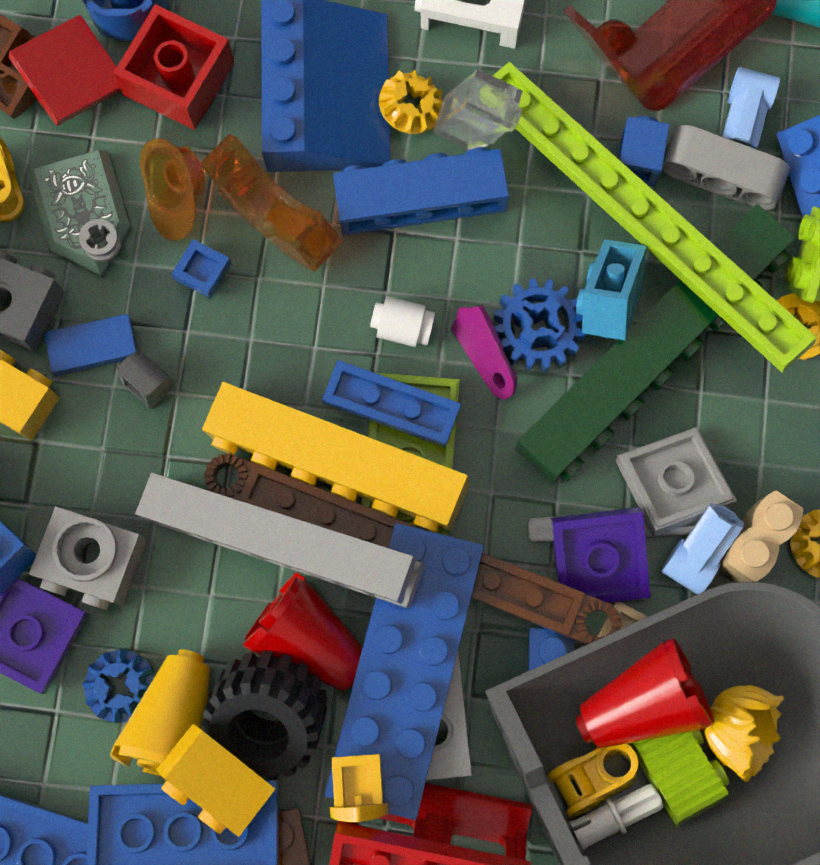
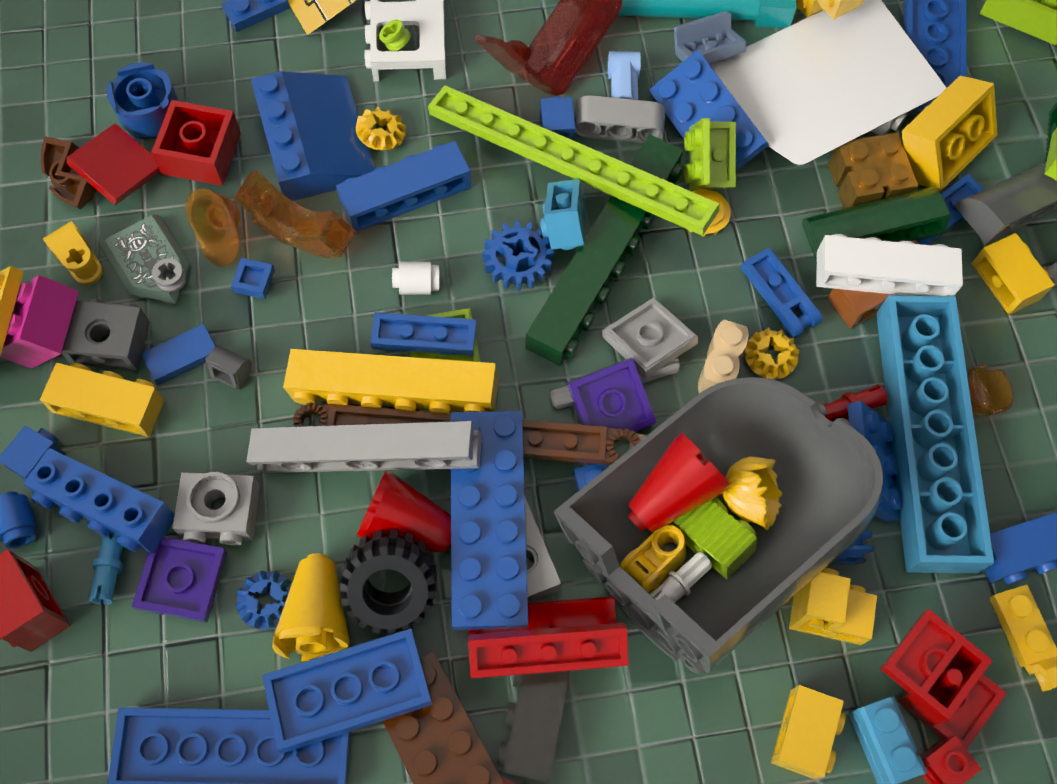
camera: 20 degrees left, 10 degrees down
yellow brick [156,724,275,837] -> none
yellow tile [330,754,389,822] -> none
clear brick [433,69,523,150] -> none
magenta piece [451,305,517,399] -> none
light blue piece [661,502,744,595] -> none

